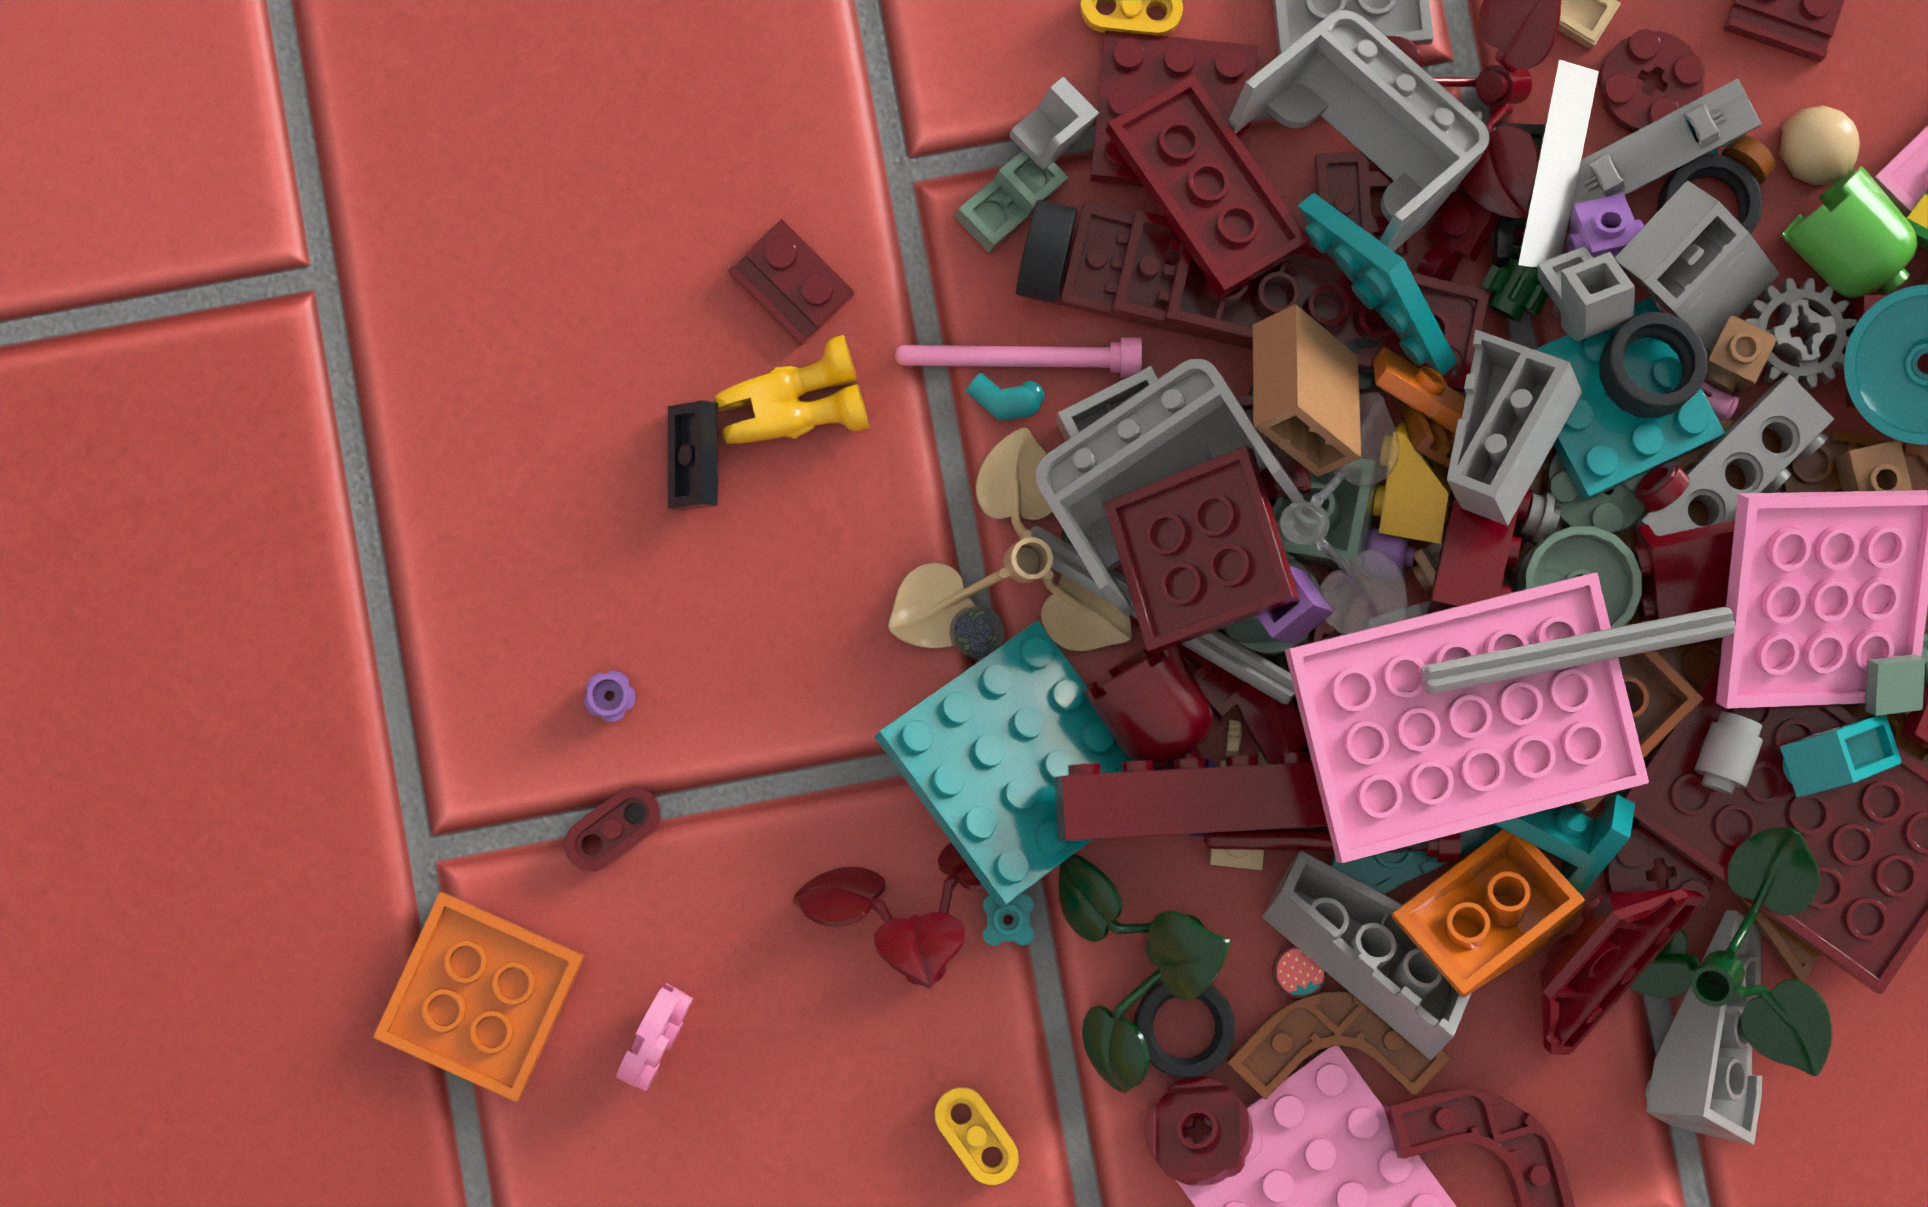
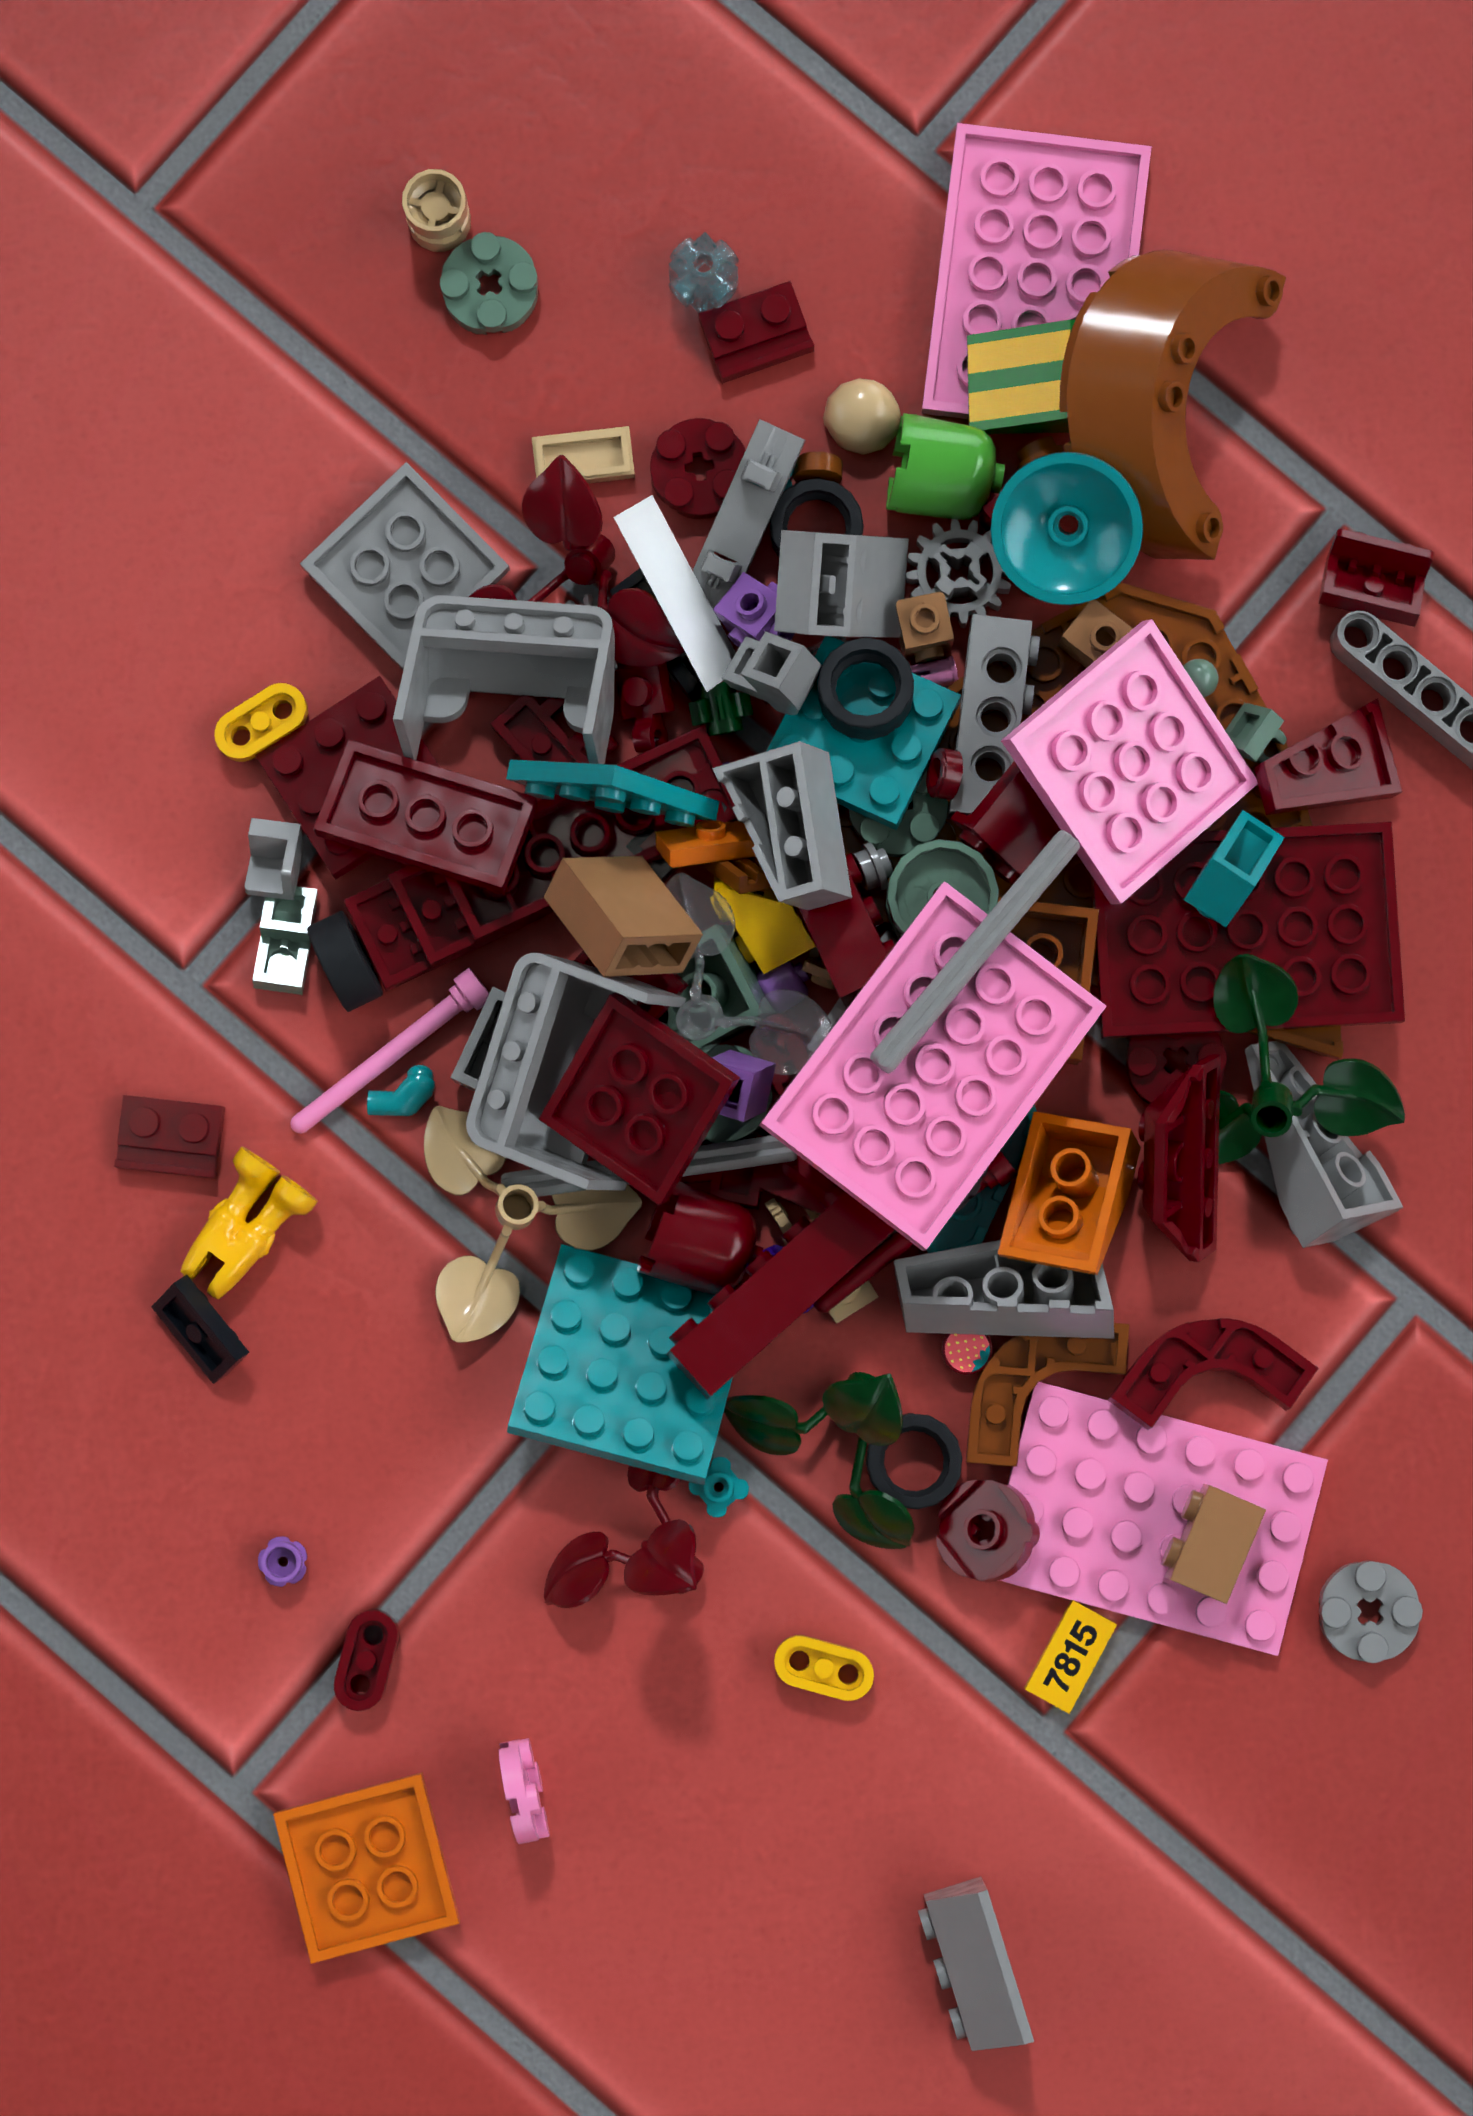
camera: 35 degrees left, 0 degrees up
clear smoke tile [950,606,1004,658] -> none
teal bracket [1494,794,1635,896] -> none
light grey brick [1694,711,1763,795] -> none
sand green tile [1865,654,1925,716] -> none

